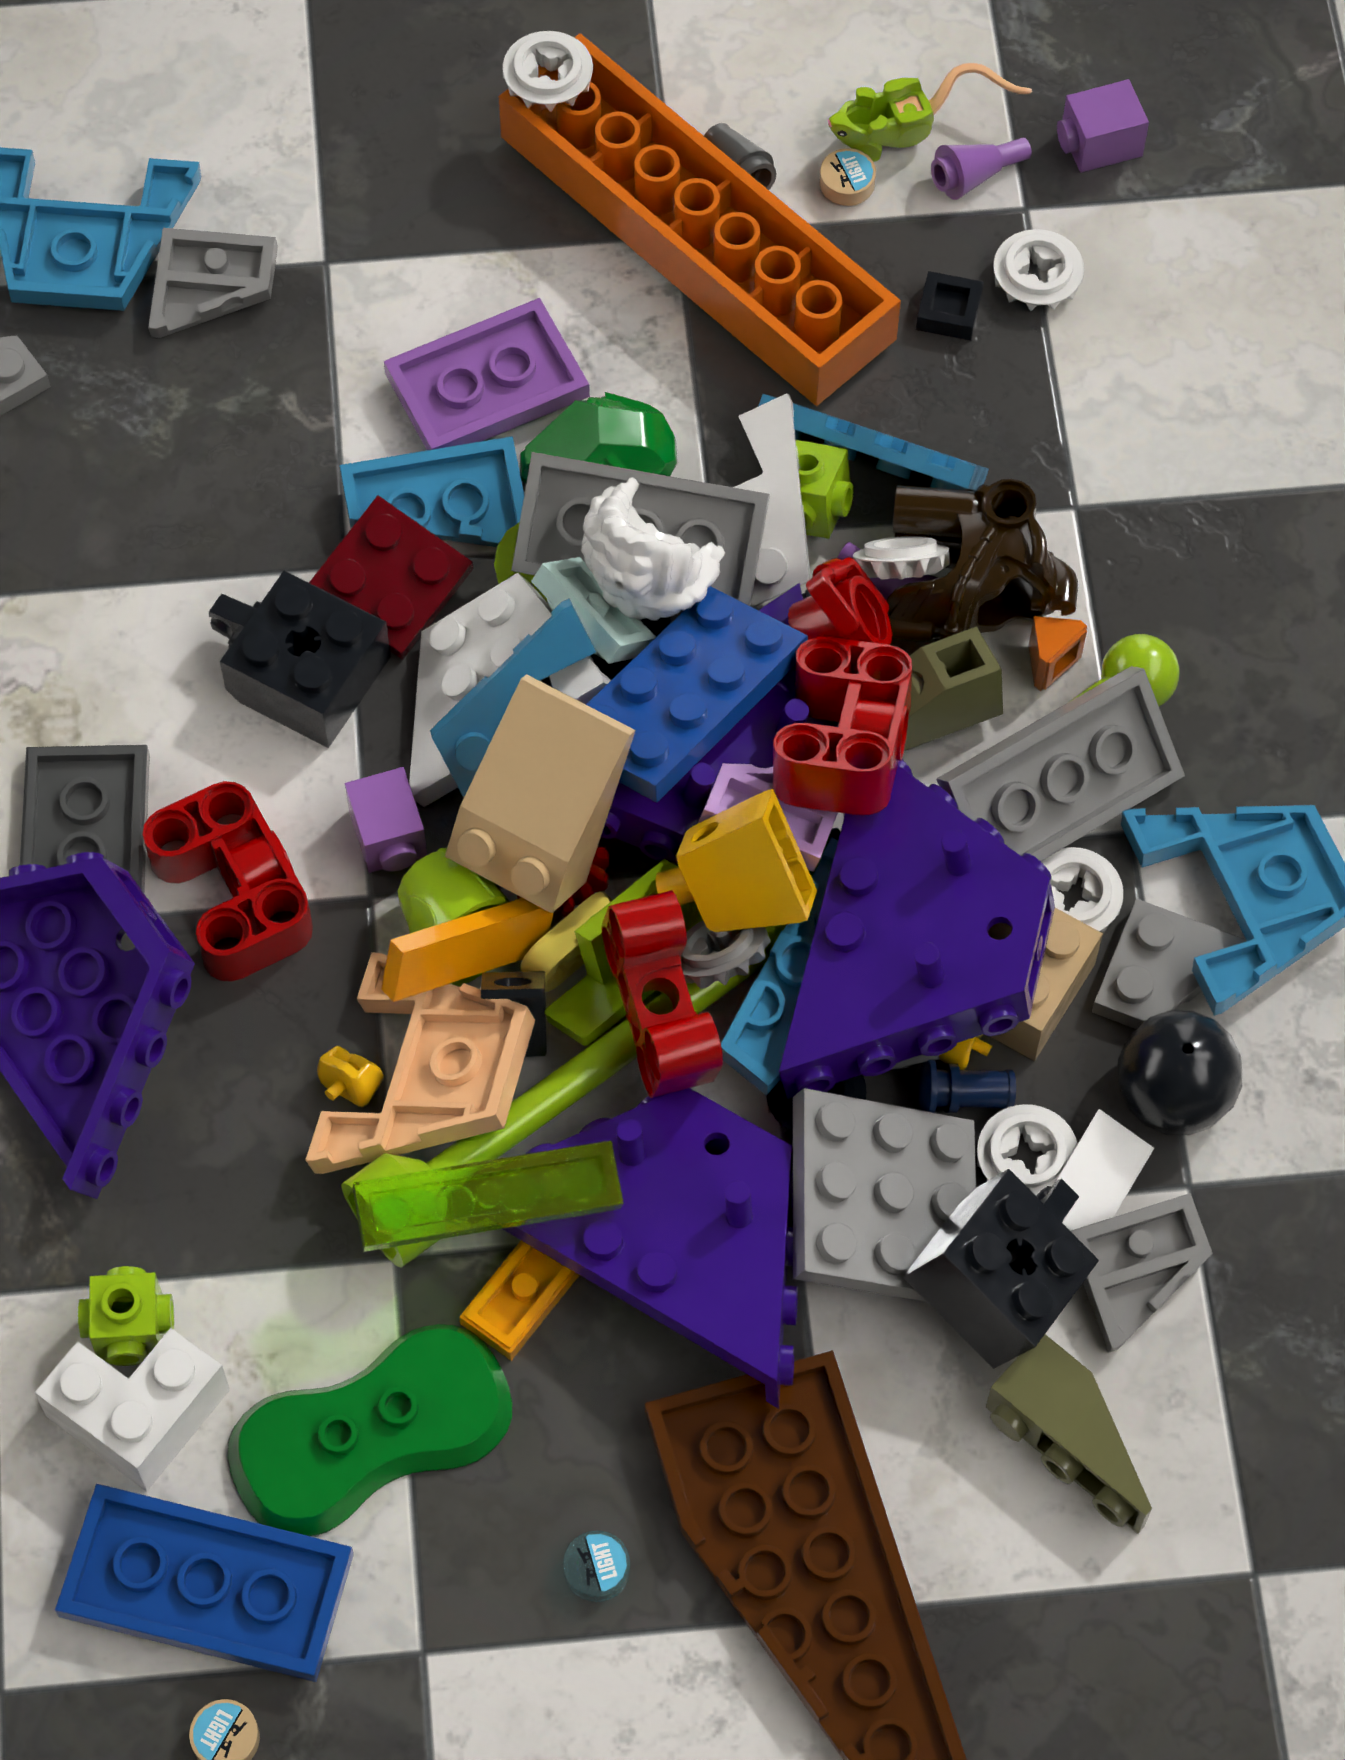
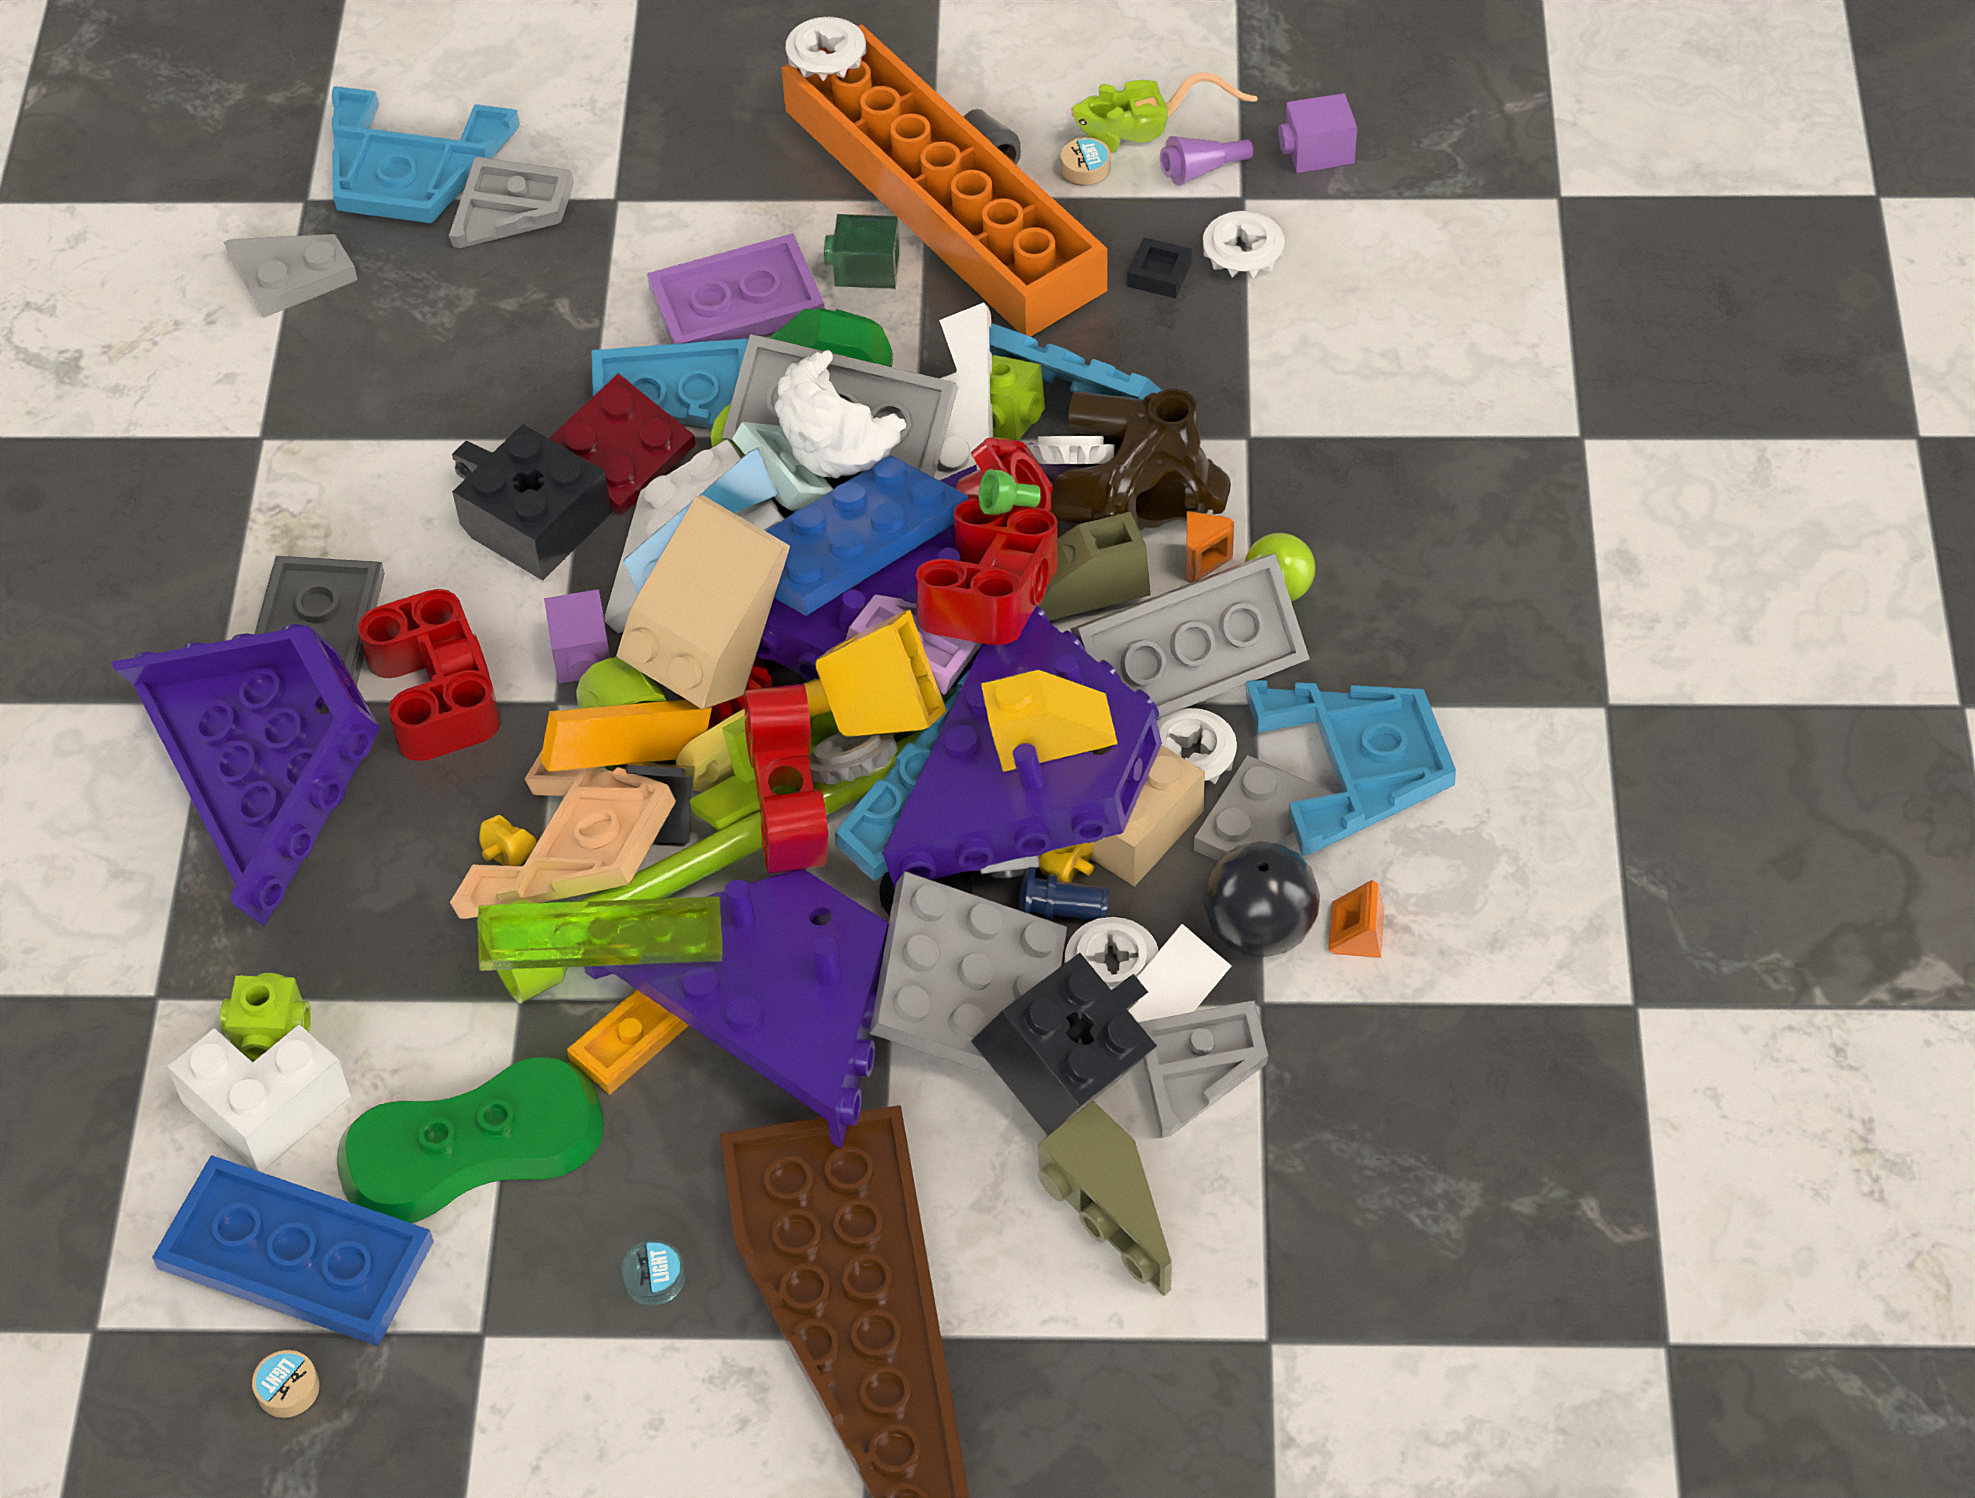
camera: 10 degrees right, 10 degrees down
none -> clear green brick [824,214,901,289]
none -> bright green piece [979,469,1040,515]
none -> yellow slope [981,670,1118,772]
none -> orange slope [1329,880,1384,958]

